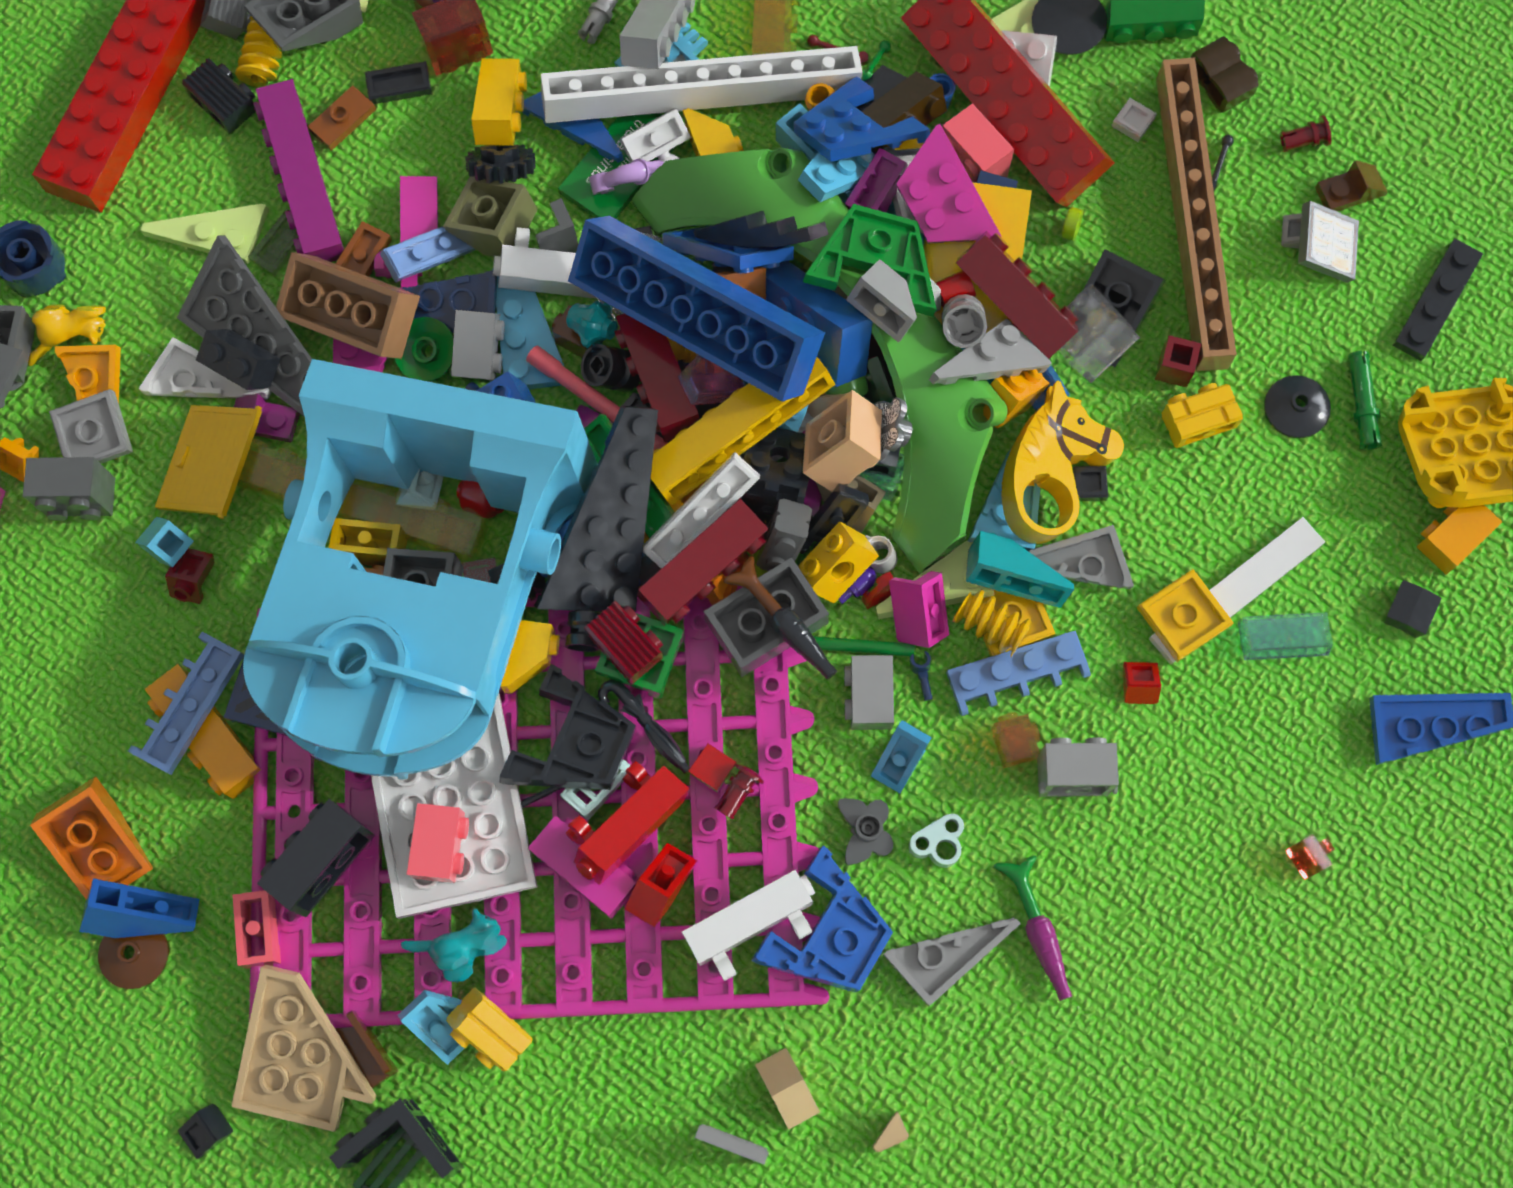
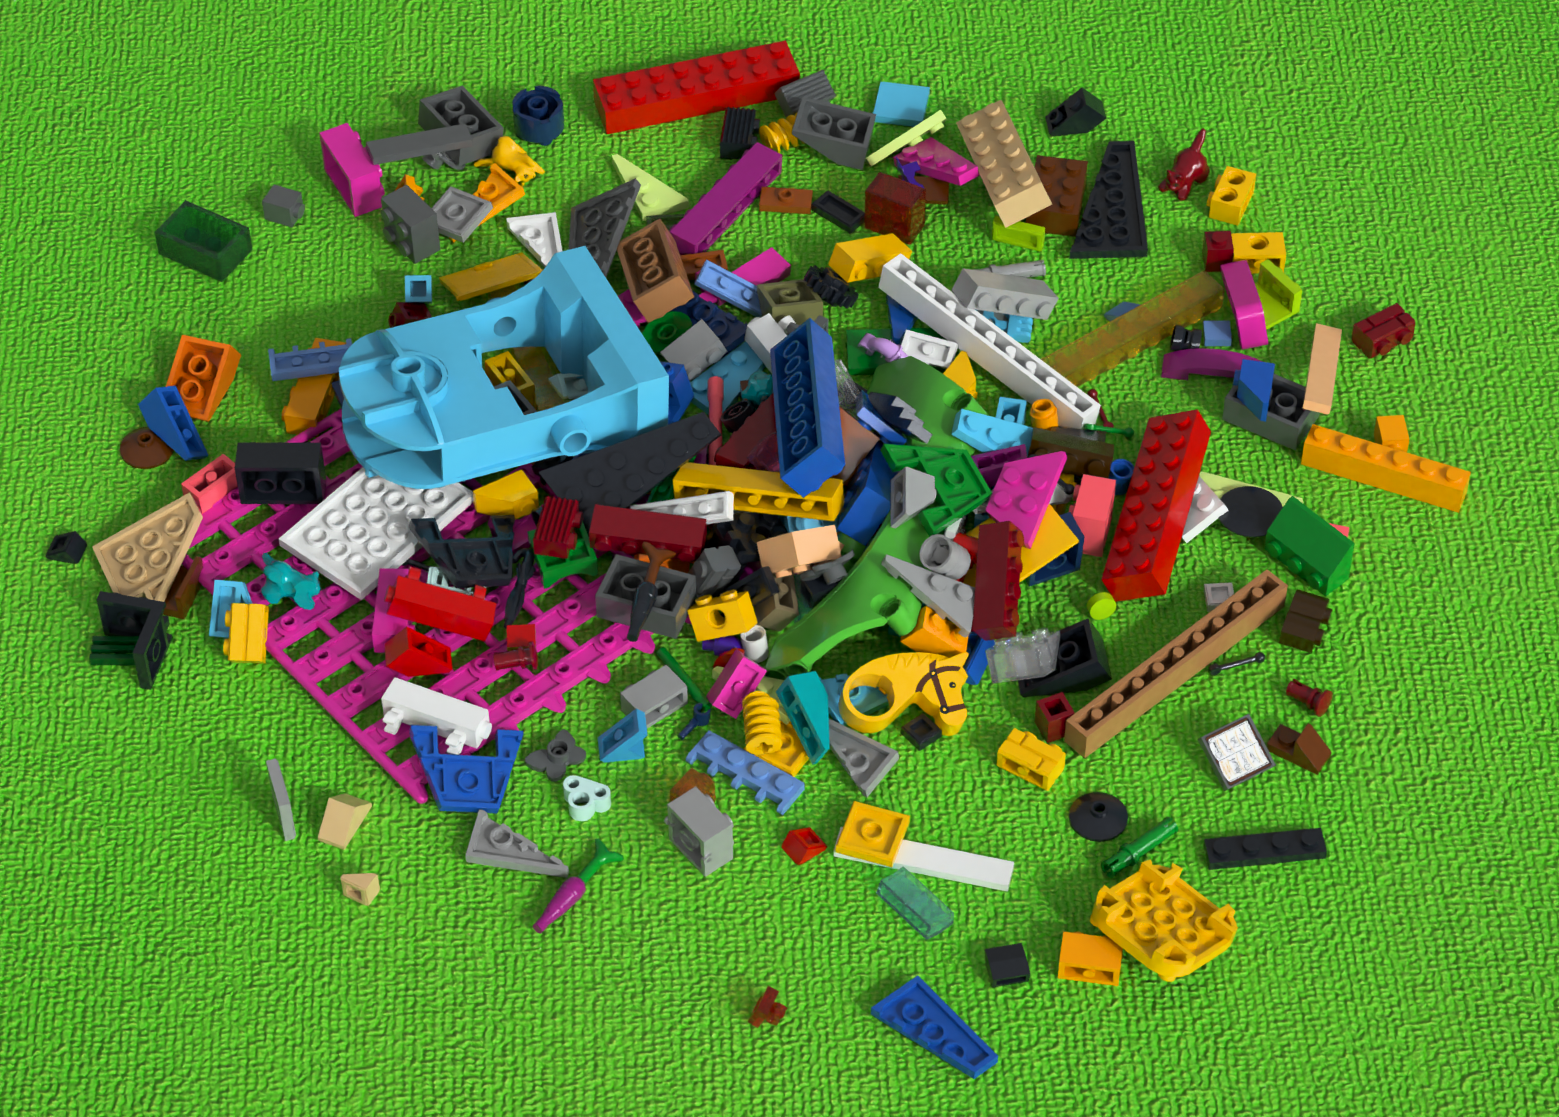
camera: 50 degrees right, 25 degrees down
black brick [196,329,281,390] -> none
coral brick [407,803,469,883] -> none
blue wing [794,77,930,162] -> none

